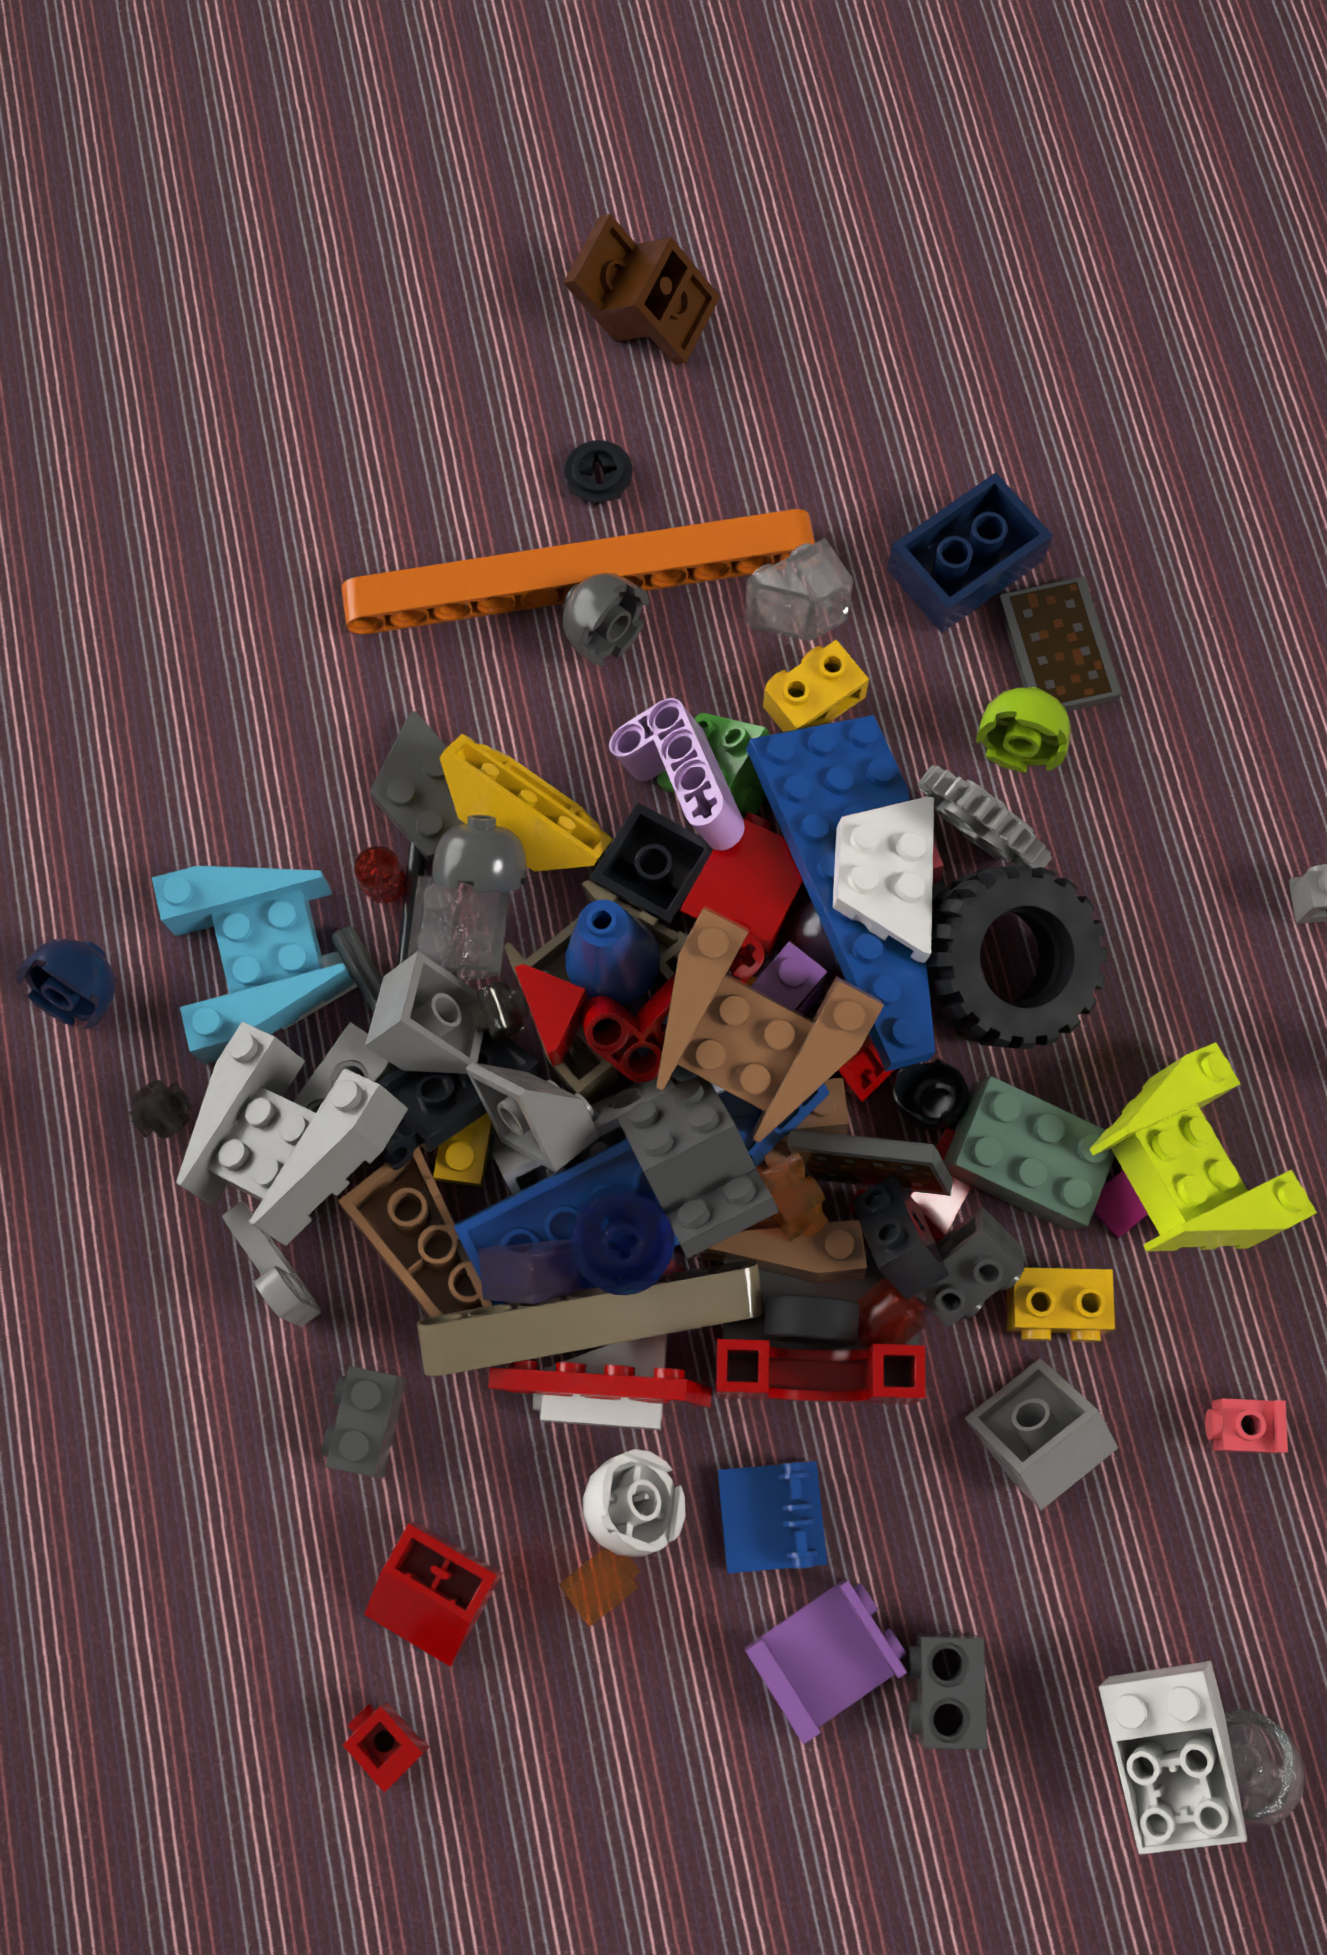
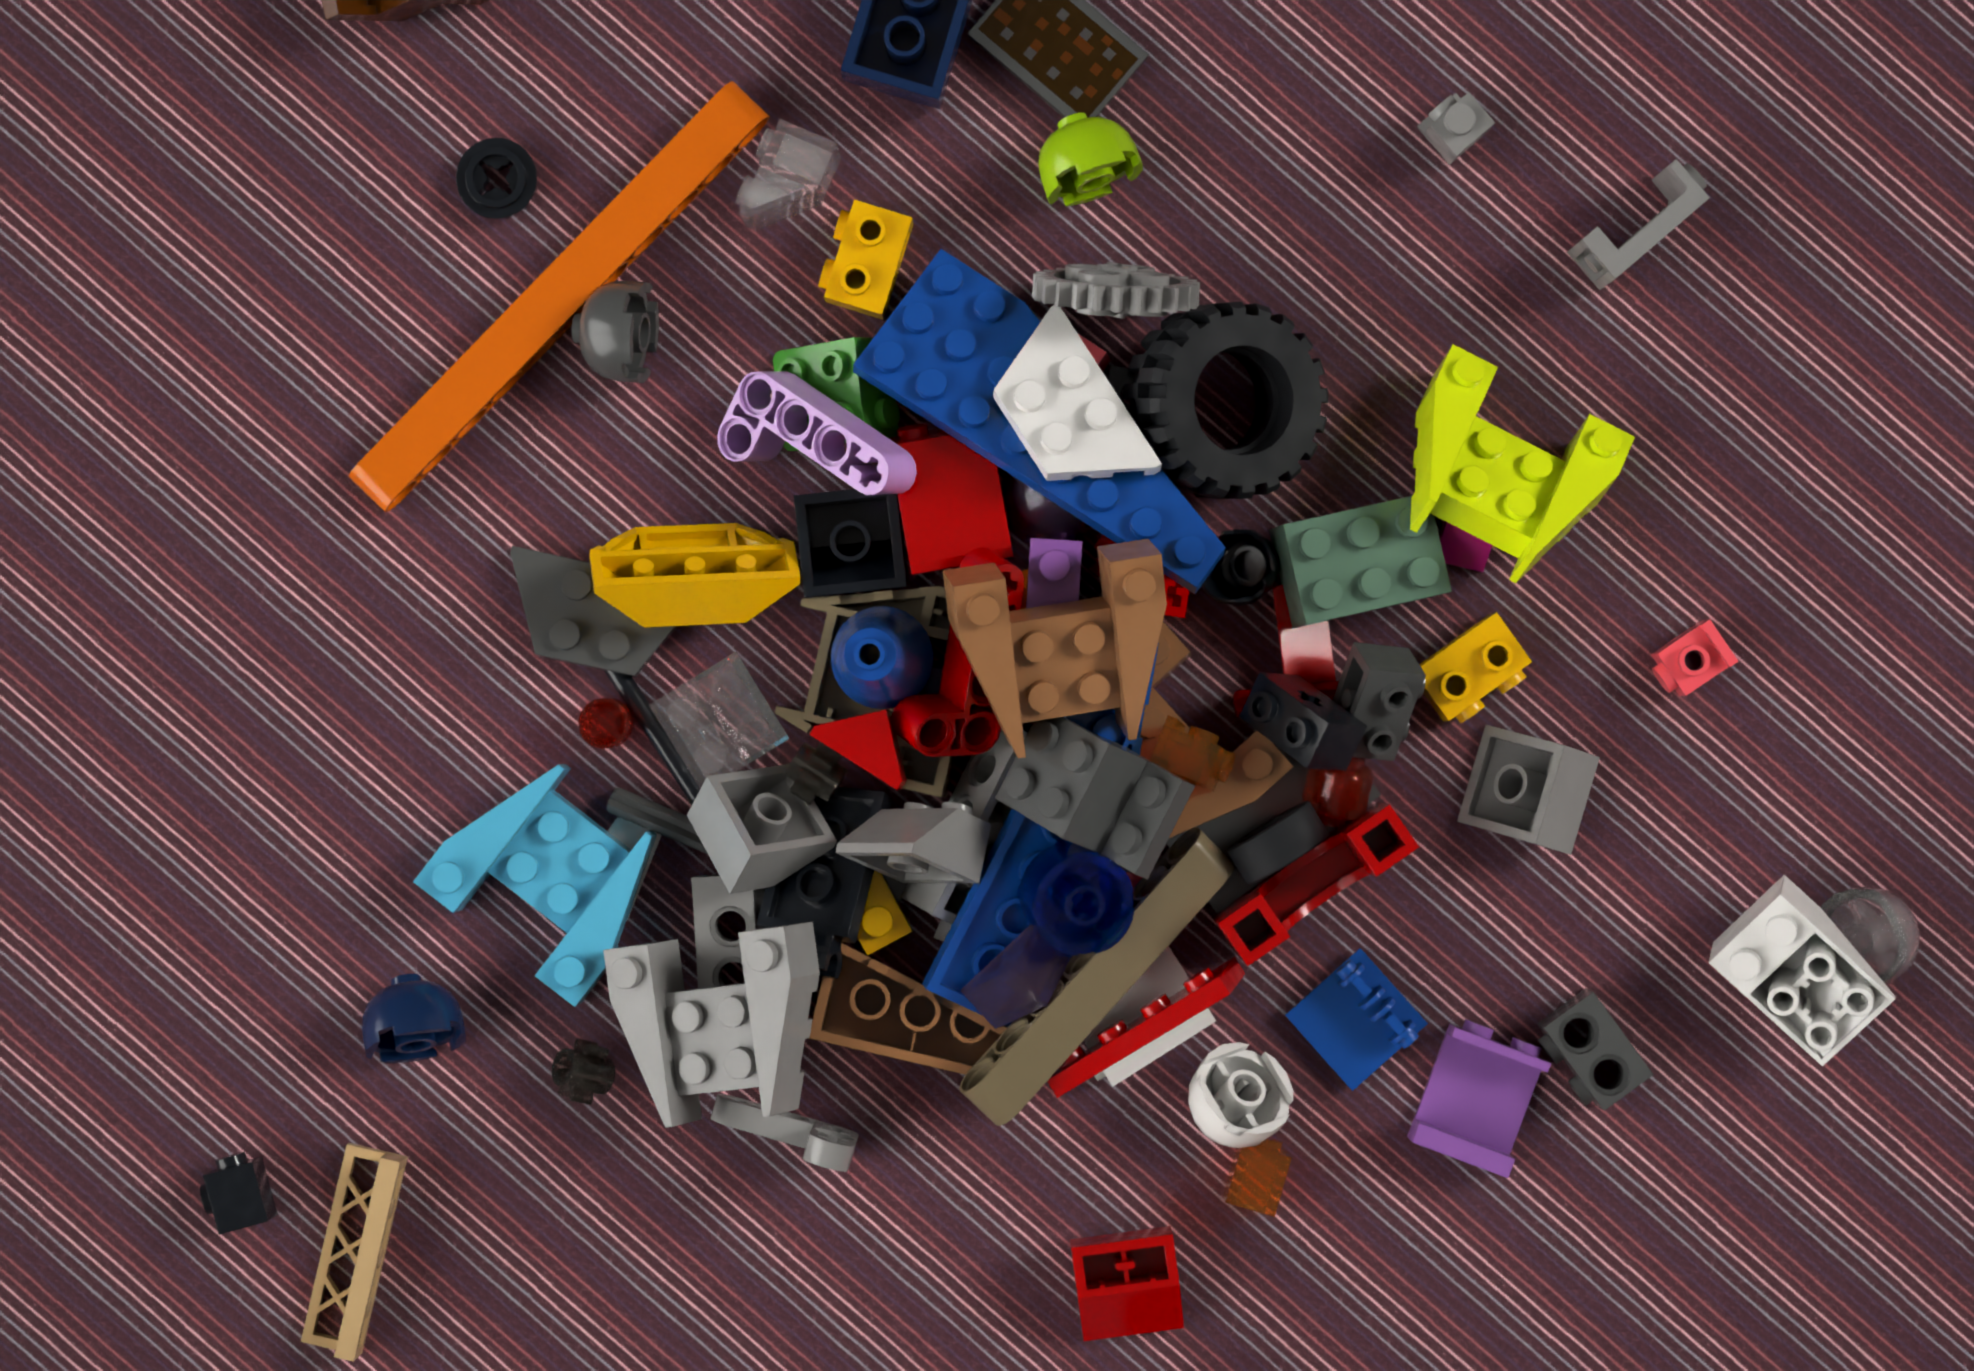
camera: 40 degrees left, 15 degrees up
dark grey brick [322,1366,406,1478] -> none
dark grey cylinder [432,815,527,892] -> none
tile [787,1129,953,1196] -> none

